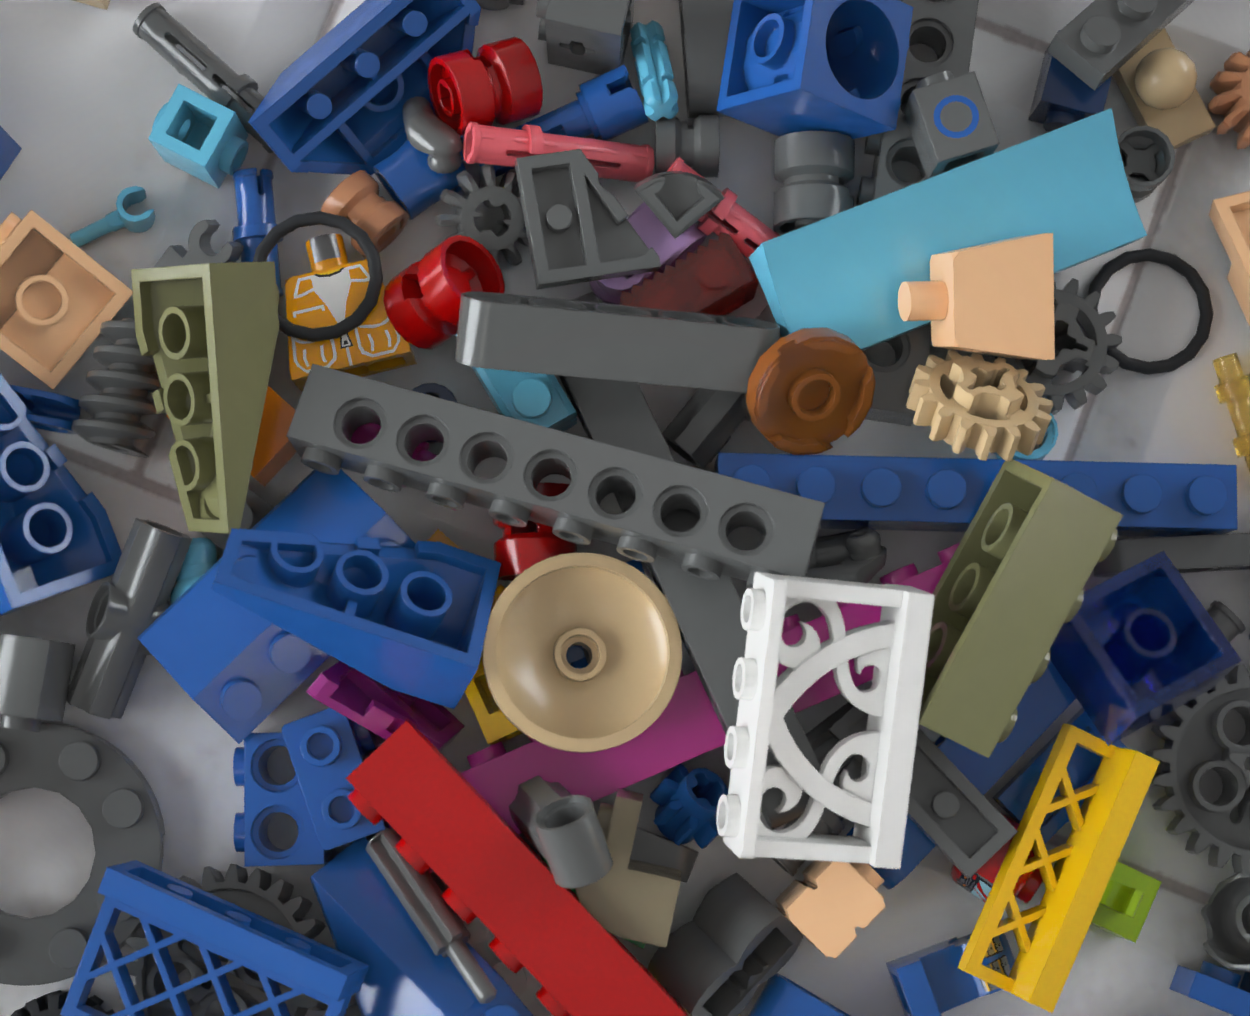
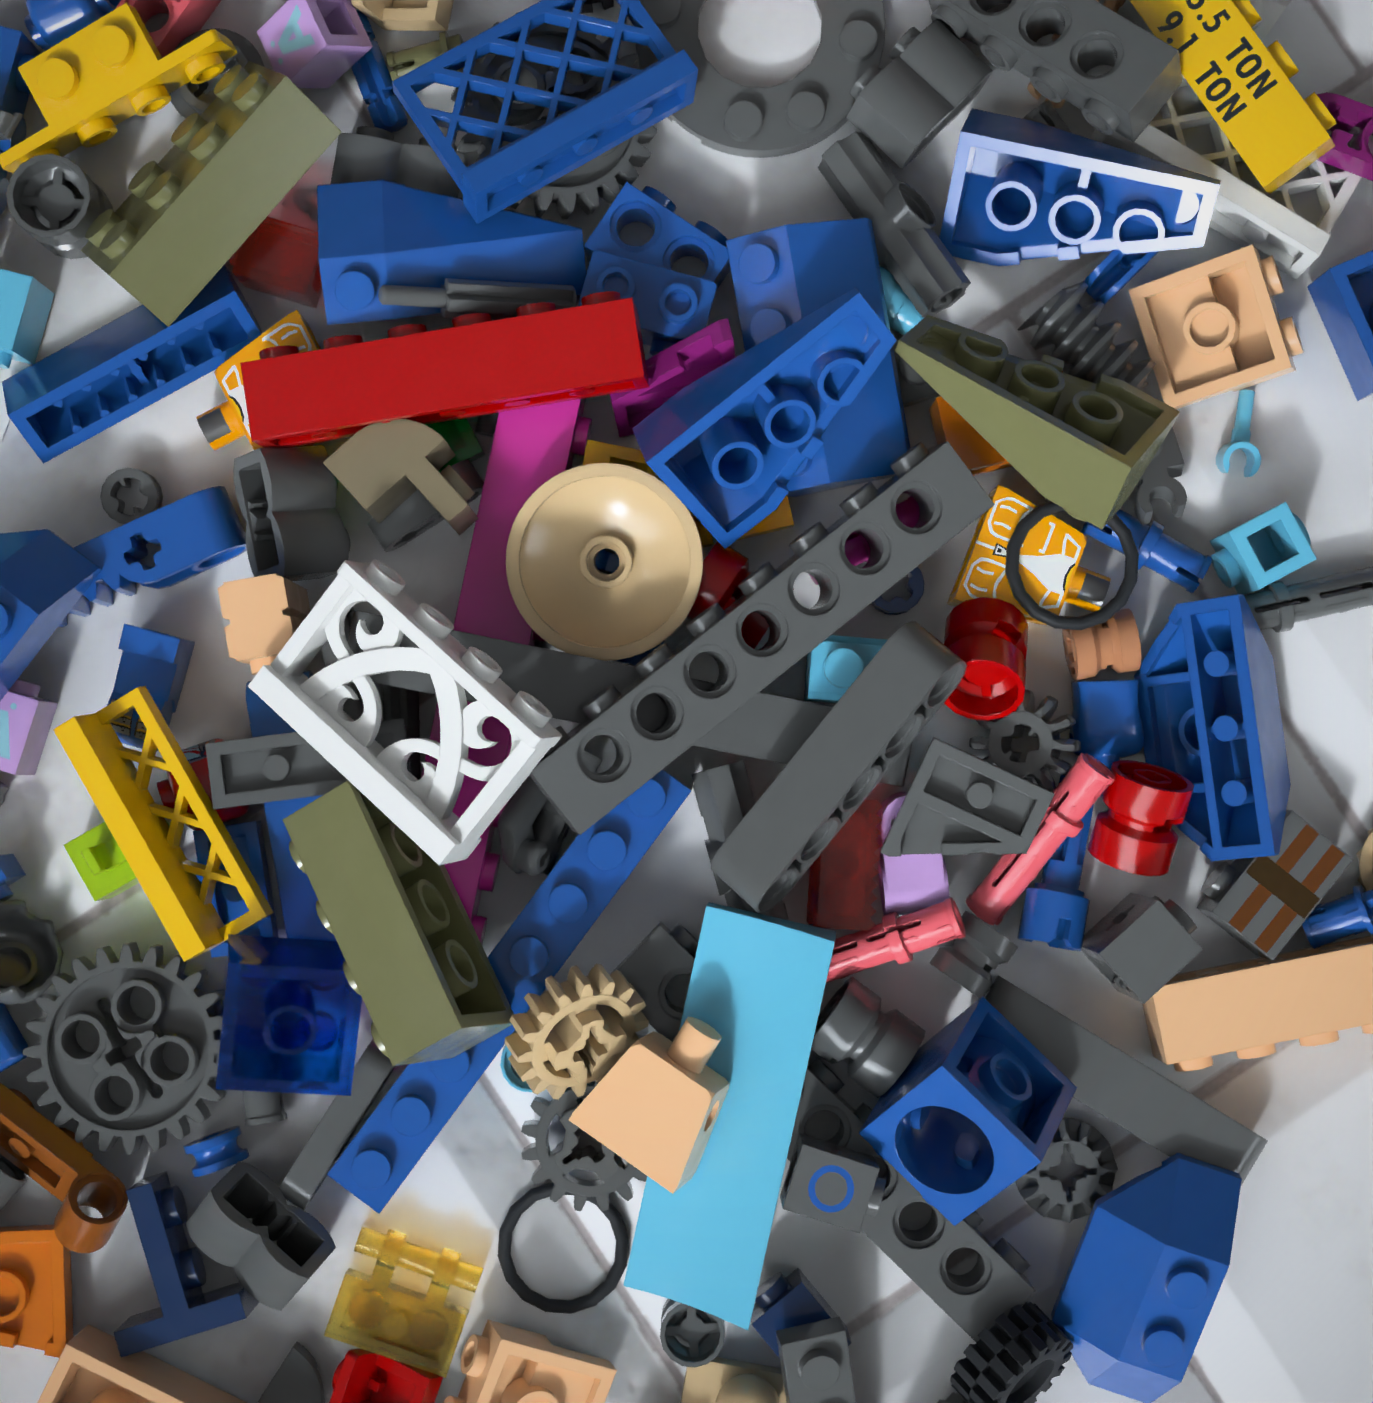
camera: 130 degrees right, 5 degrees up
dark grey arm [402,97,463,174] -> none
dark grey piece [508,775,613,889] -> none
medium azure axle [630,20,679,121] -> none
dark grey tile [633,171,725,239] -> none
blue gear [649,764,728,849] -> none
dark orange tile [746,327,876,455] -> none

